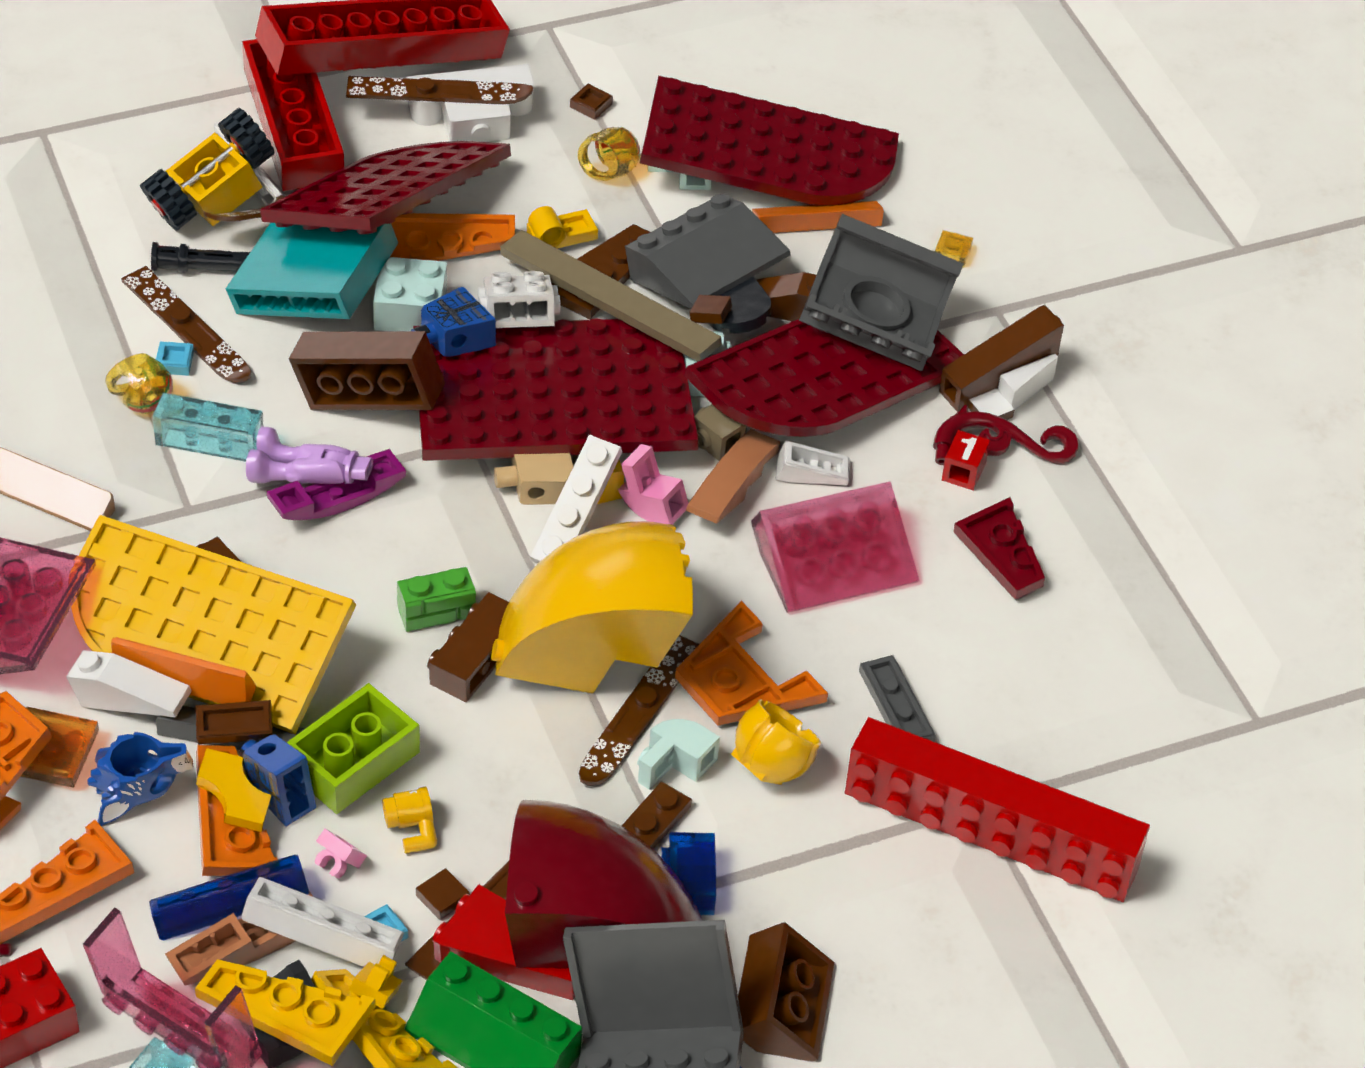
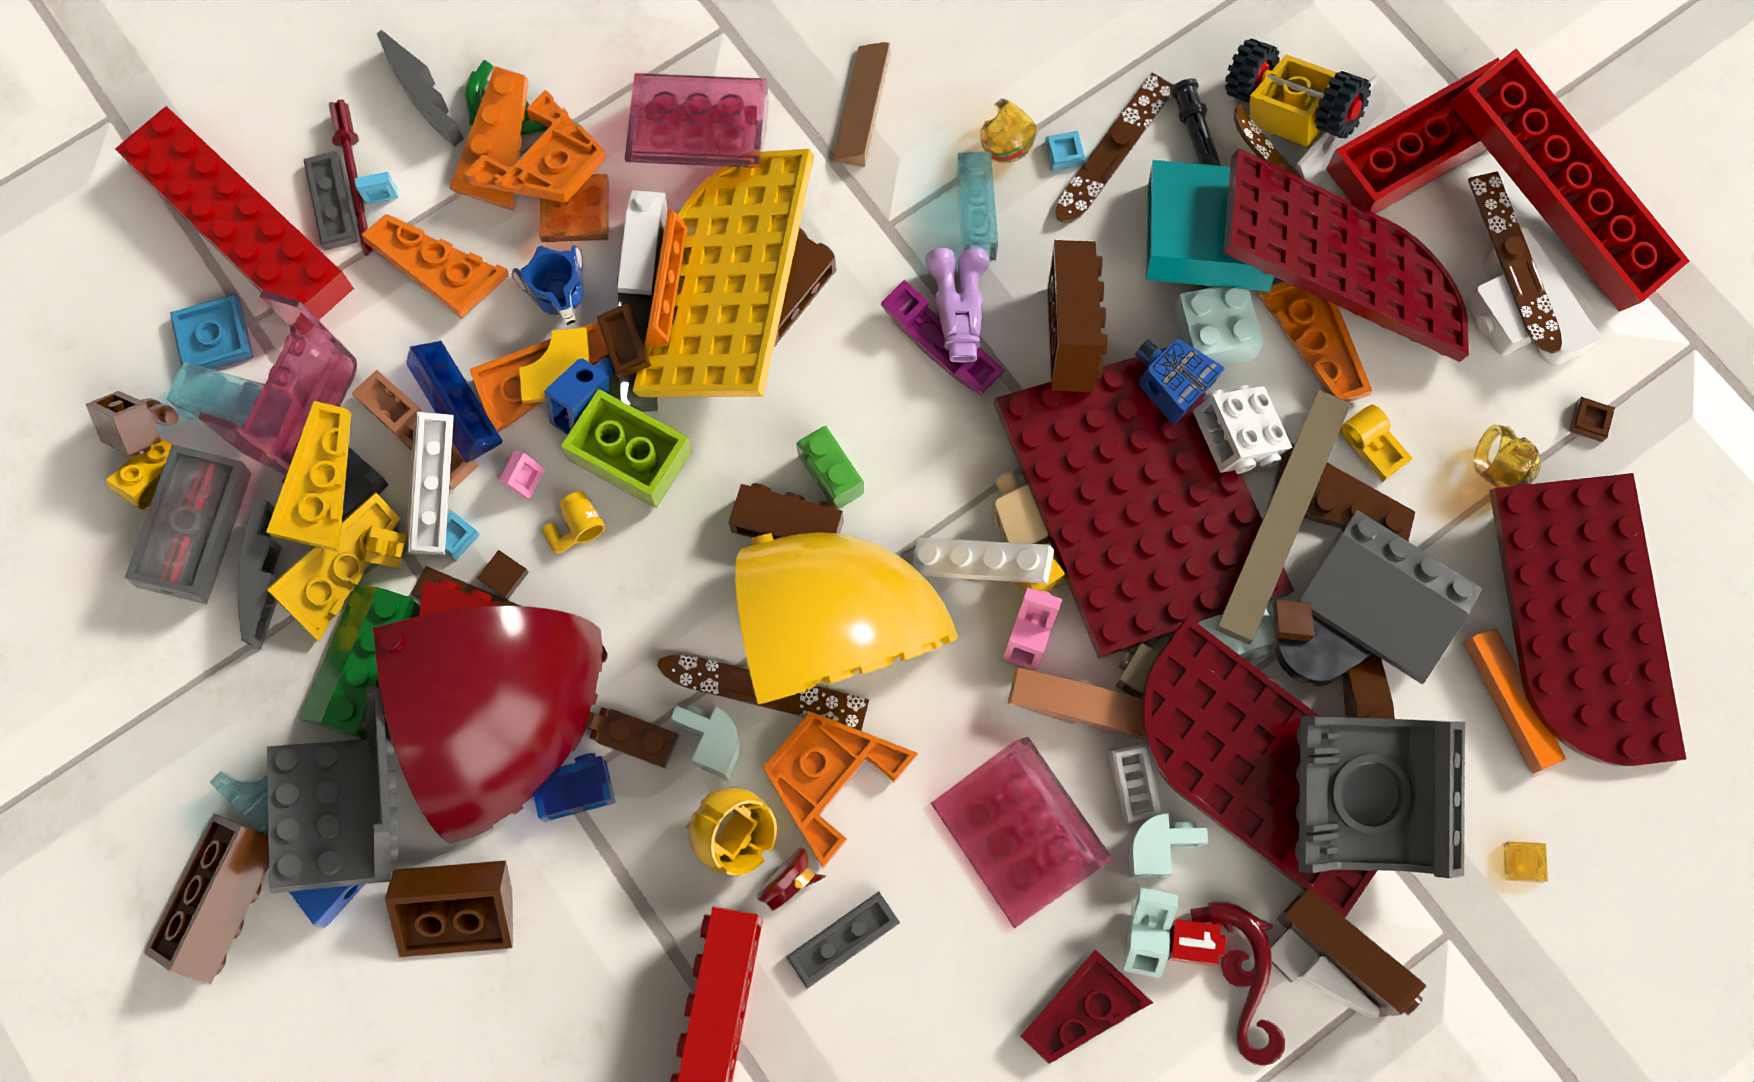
camera: 80 degrees right, 25 degrees up
none -> dark red piece [757,848,827,911]
none -> light aqua brick [1123,888,1178,978]
none -> light aqua brick [1128,813,1208,878]

